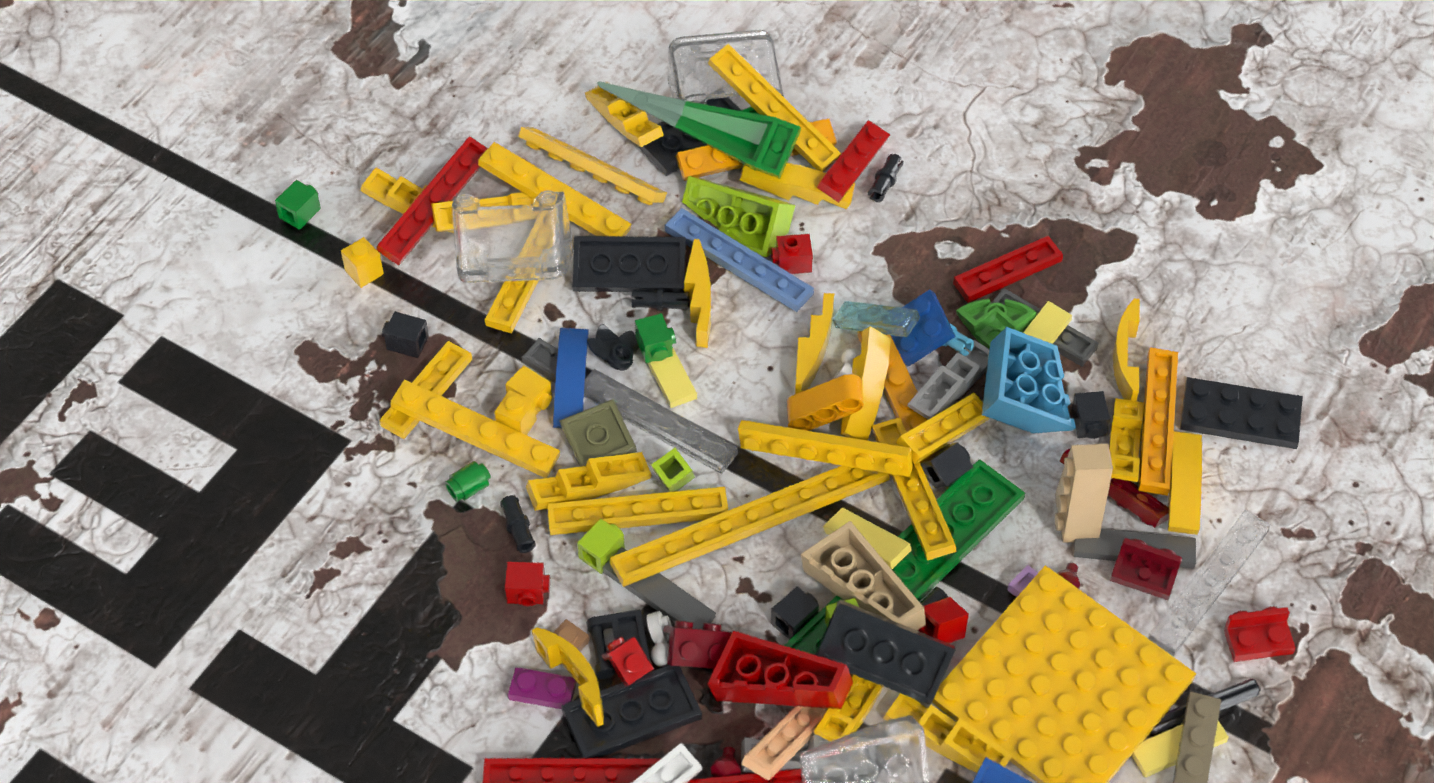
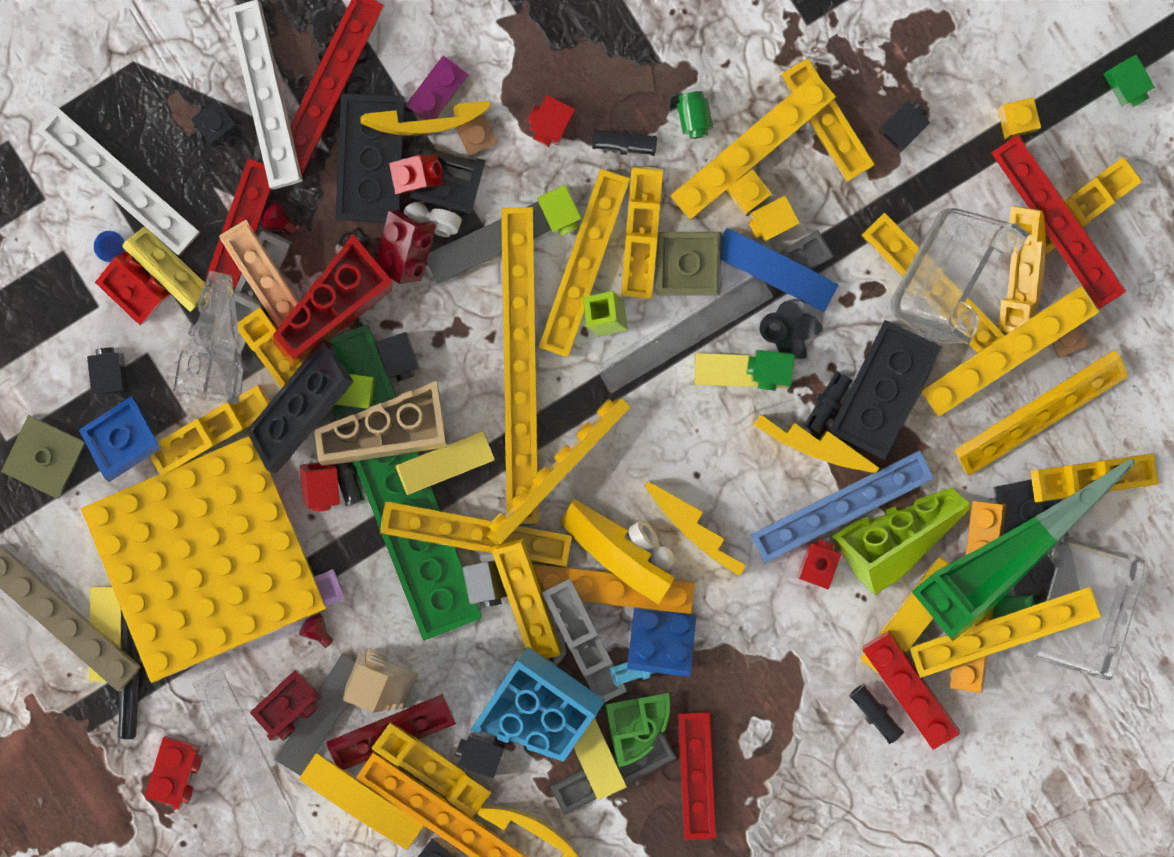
camera: 115 degrees right, 35 degrees up
light orange beam [787,374,864,431] -> none
clear light blue plate [832,301,920,337] -> none

